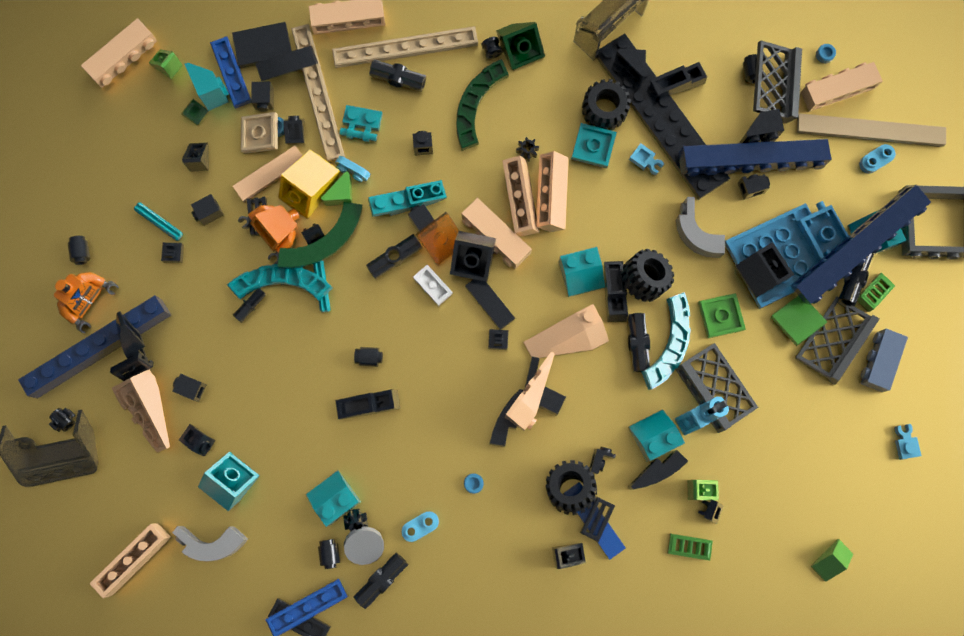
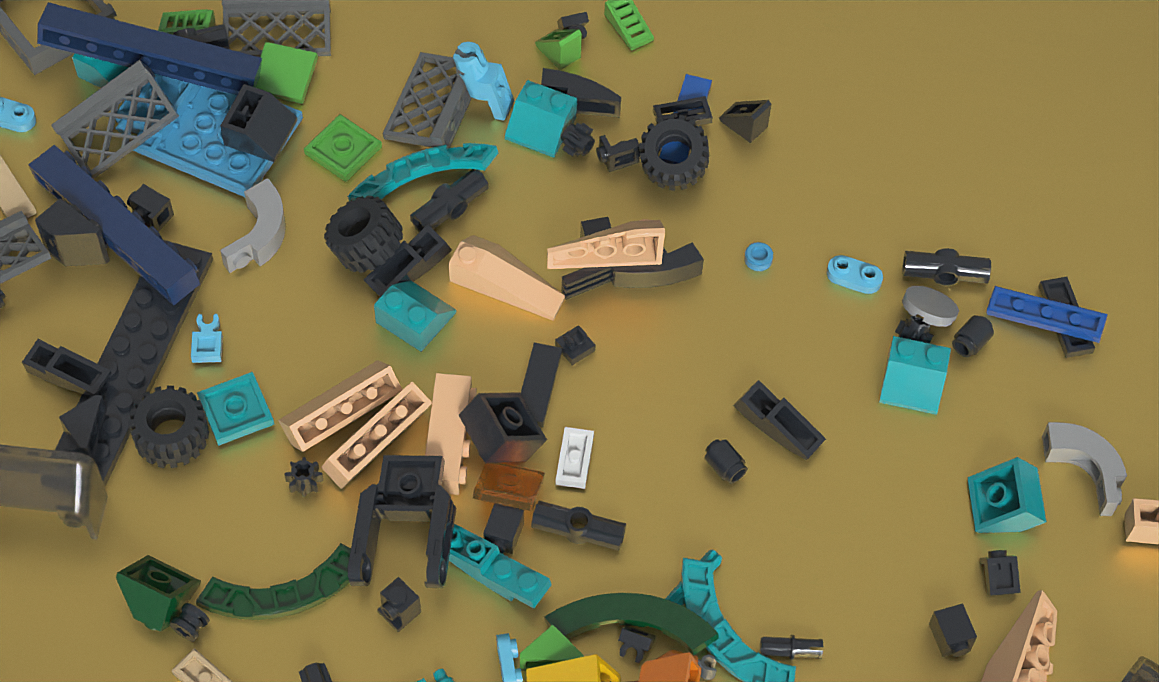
camera: 130 degrees left, 20 degrees down
none -> dark grey fence [51,60,179,179]
none -> black plate [348,455,457,588]
none -> black gear [561,123,595,157]

